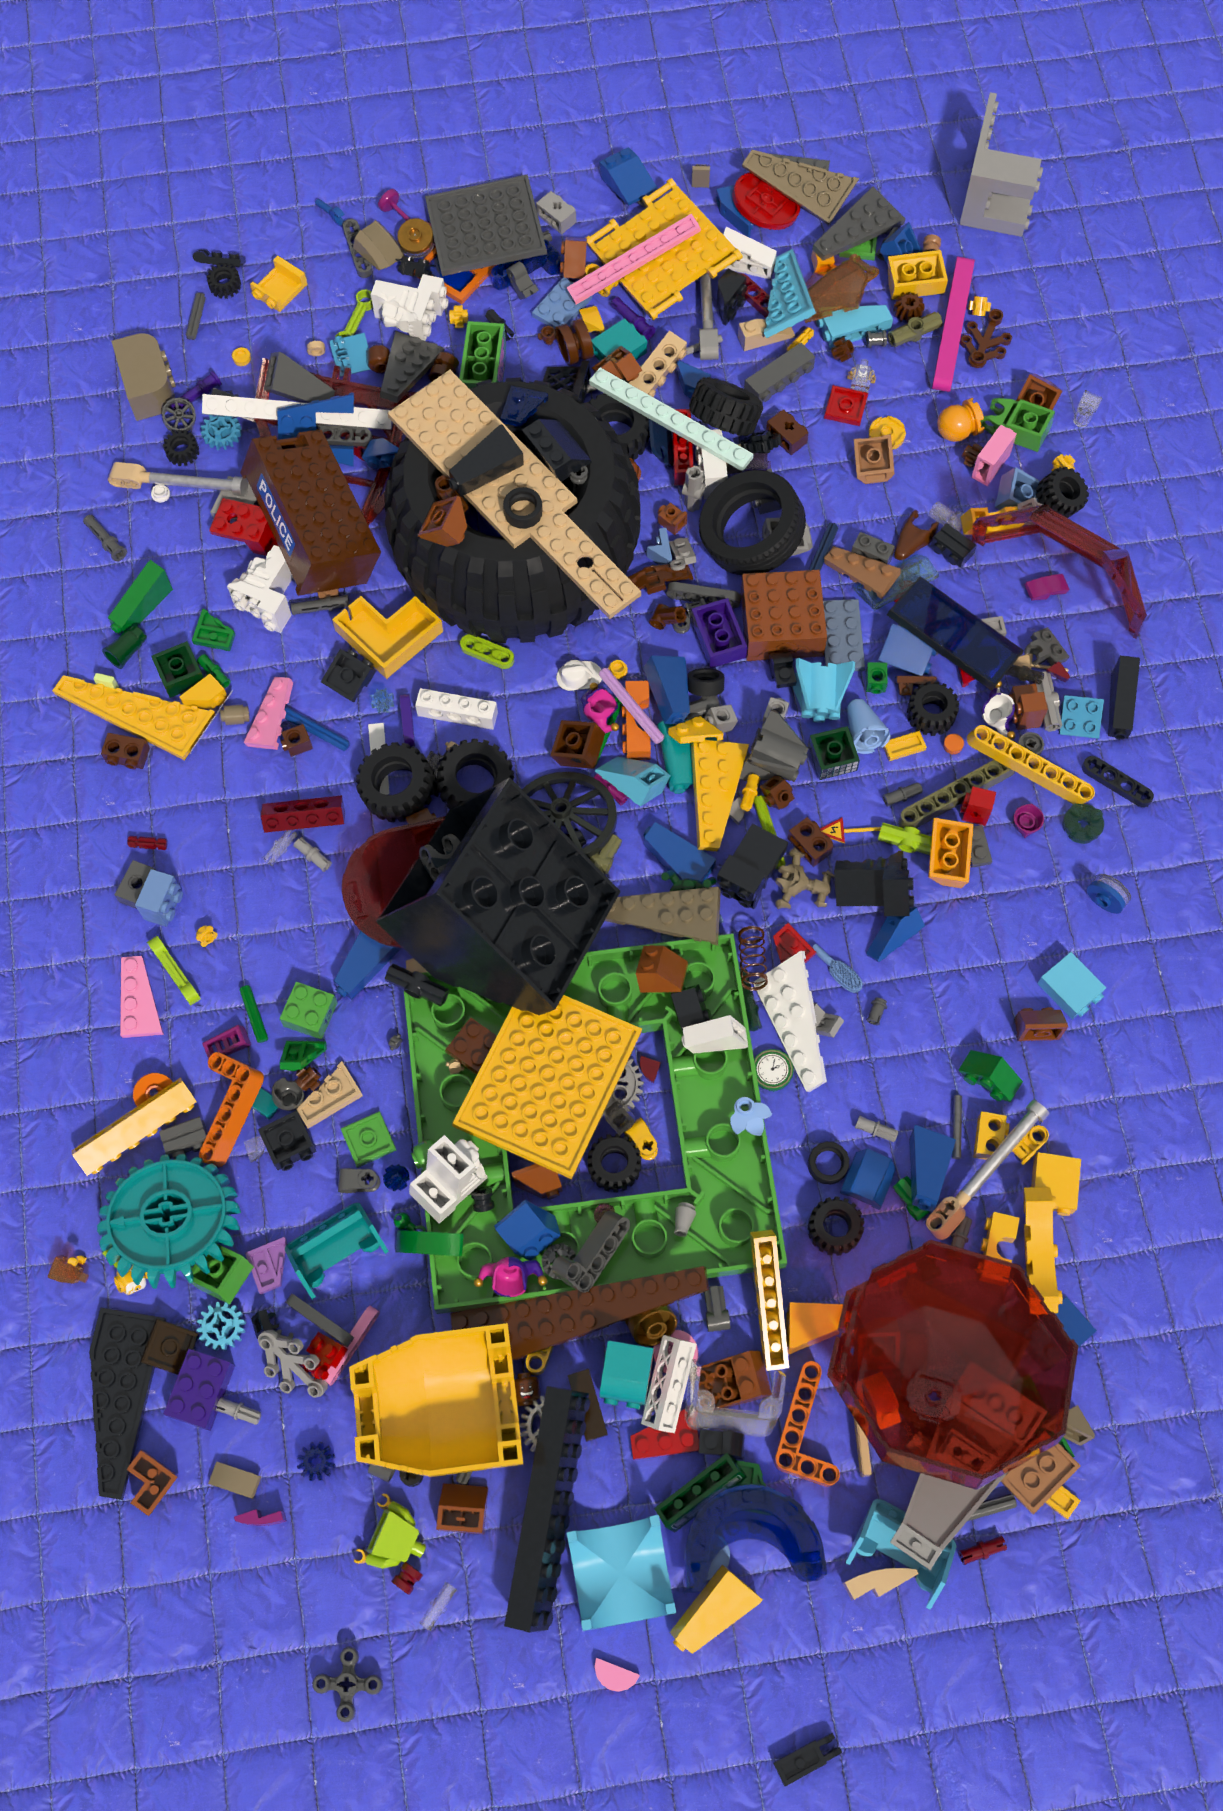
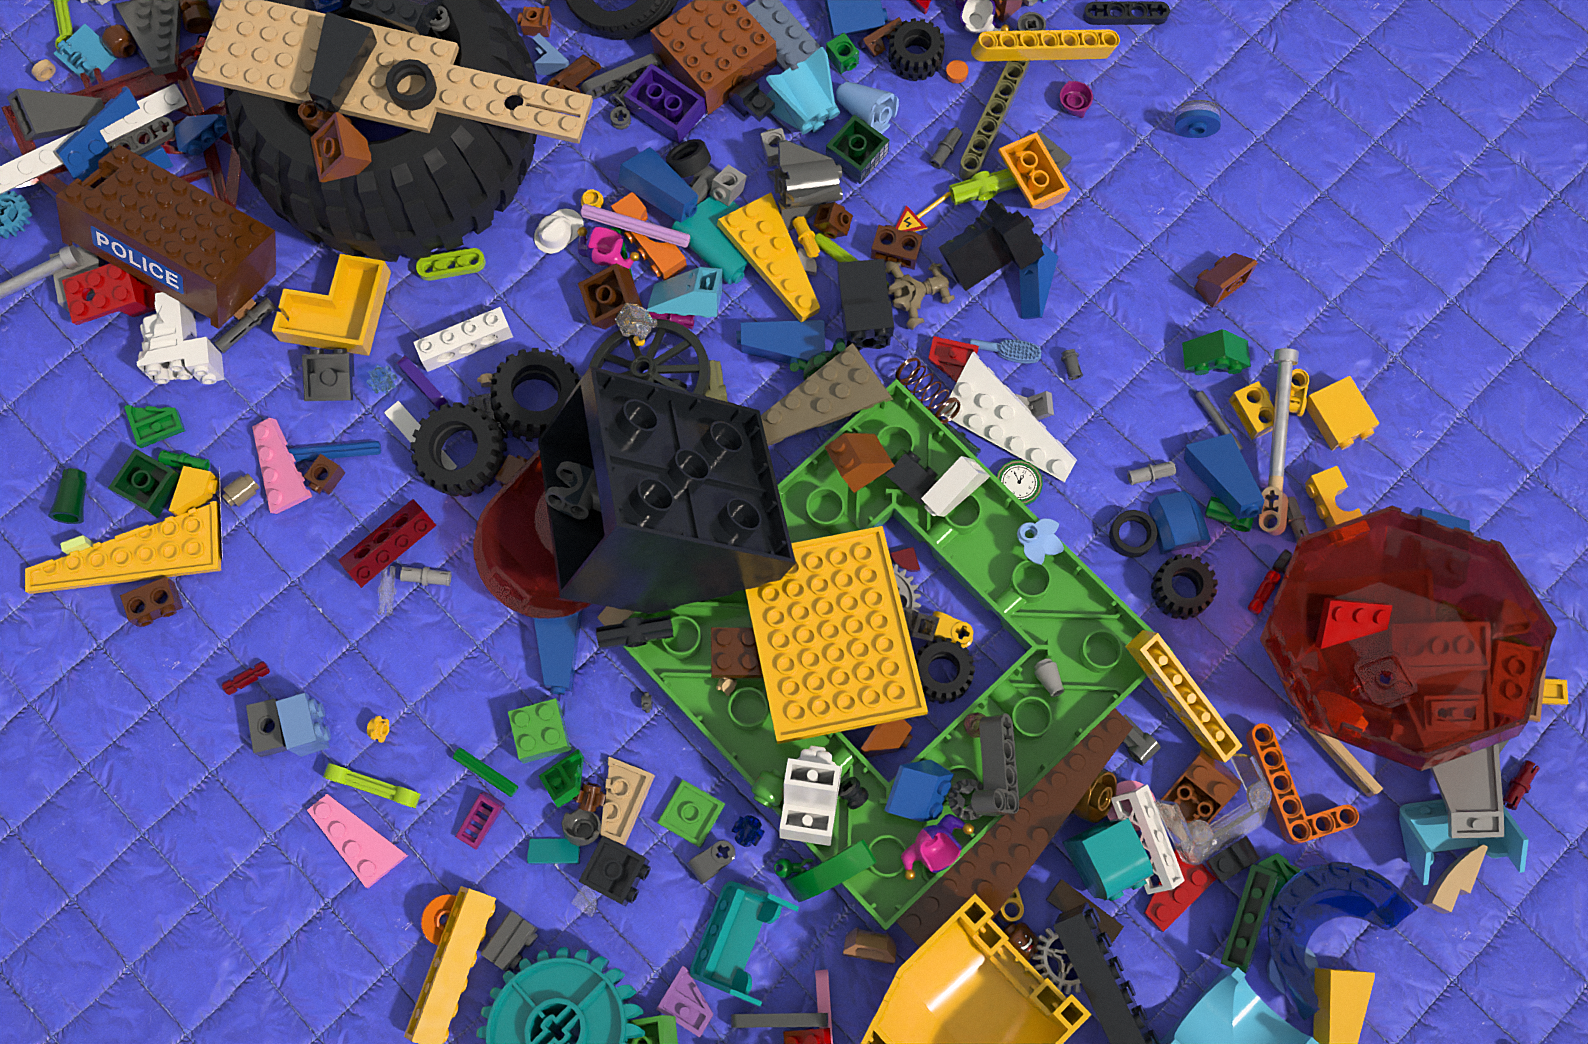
camera: 35 degrees left, 5 degrees up
green slope [108,560,173,634] -> none
orange beam [199,1052,264,1167] -> none
reddish brown piece [649,604,687,630] -> none
yellow wing [668,716,723,744] -> none
light grey hinge [669,538,696,571] -> none
light orange slope [786,1302,848,1354] -> none
yellow tile [883,730,927,761] -> none
red brick [960,786,996,826] -> none
yellow brick [1024,1187,1062,1314] -> none
medium azure brick [1037,952,1106,1020] -> none
clear green plate [1062,804,1104,844] -> none
none -> clear piece [615,303,657,346]
none -> medium nougat slope [842,927,896,965]
none -> red wing [1315,598,1393,649]

